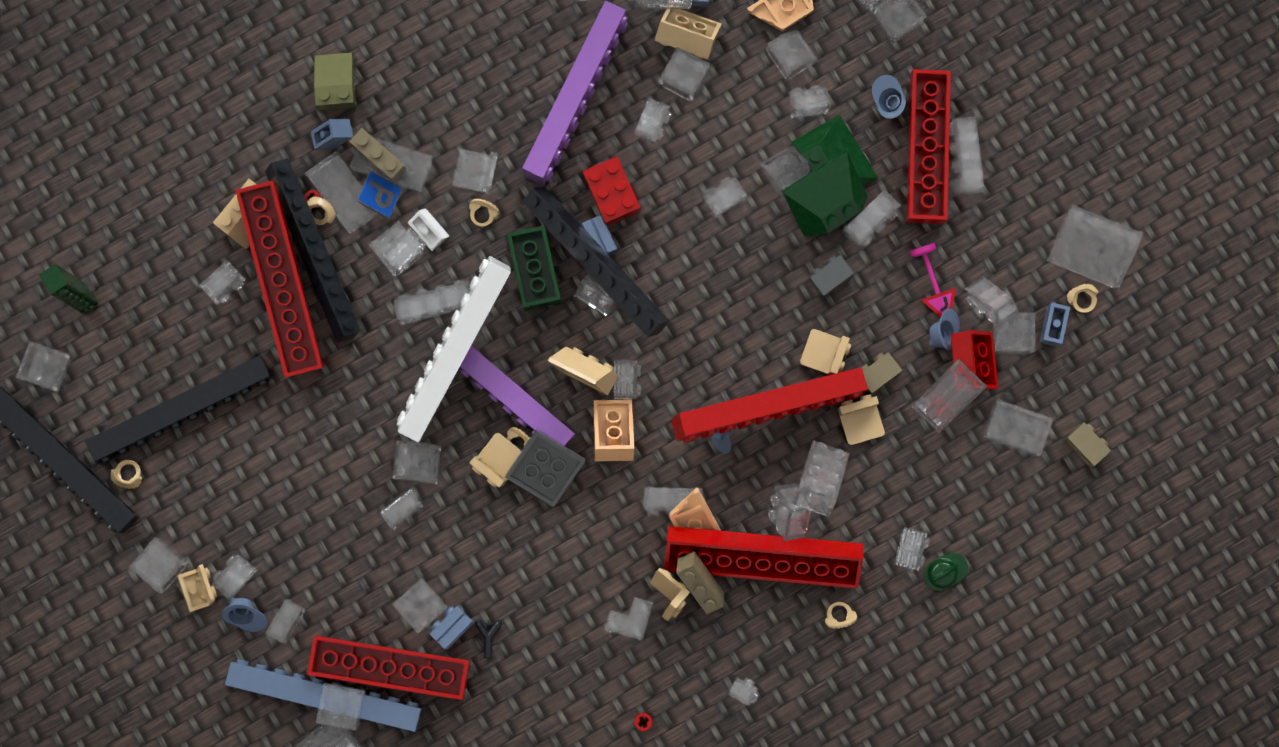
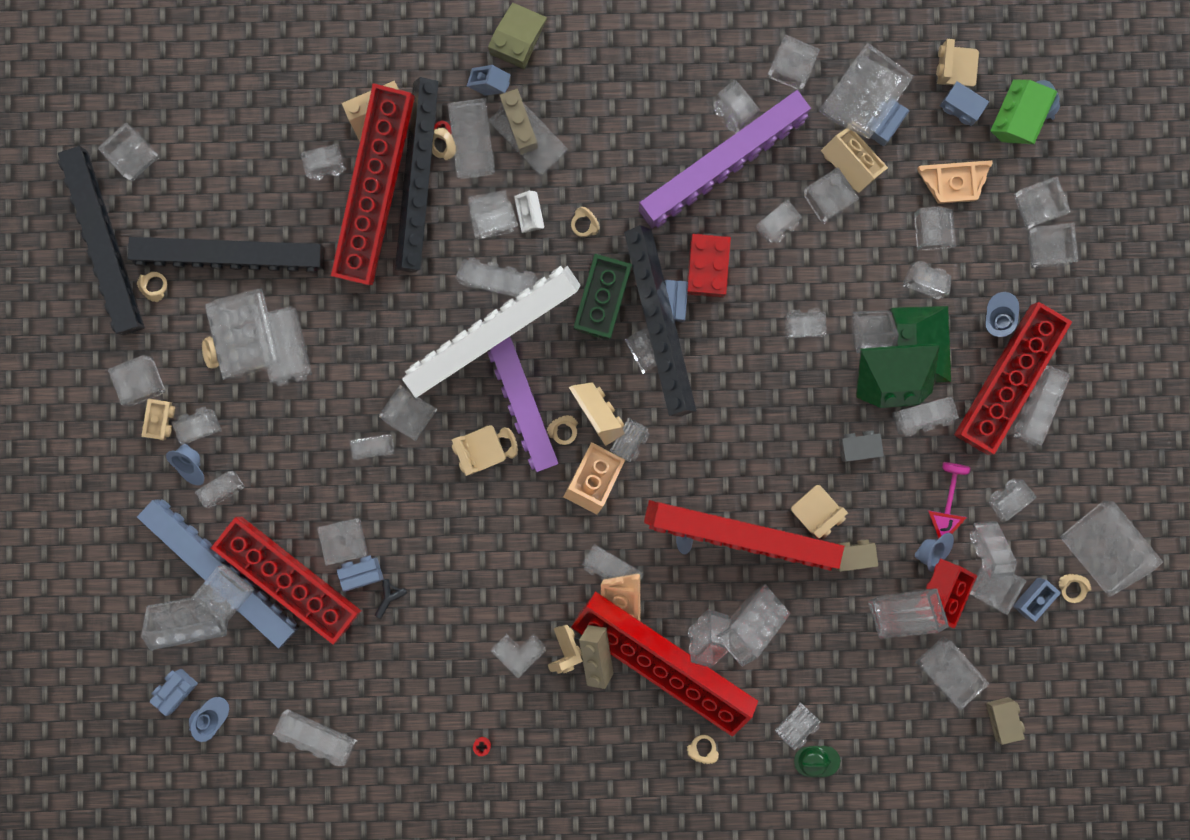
camera: 30 degrees right, 5 degrees up
dark green brick [39,264,98,313] -> none
blue piece [356,170,402,220] -> none
clear bracket [453,149,498,194] -> none
dark grey plate [505,429,585,507] -> none
clear brick [727,677,759,706] -> none
tan bracket [837,394,885,445] -> none
none -> tan piece [202,337,220,369]
none -> clear slope [205,288,280,379]
none -> clear brick [254,306,312,386]
none -> tan piece [547,415,578,445]
none -> clear brick [714,80,760,133]
none -> clear brick [987,479,1037,521]

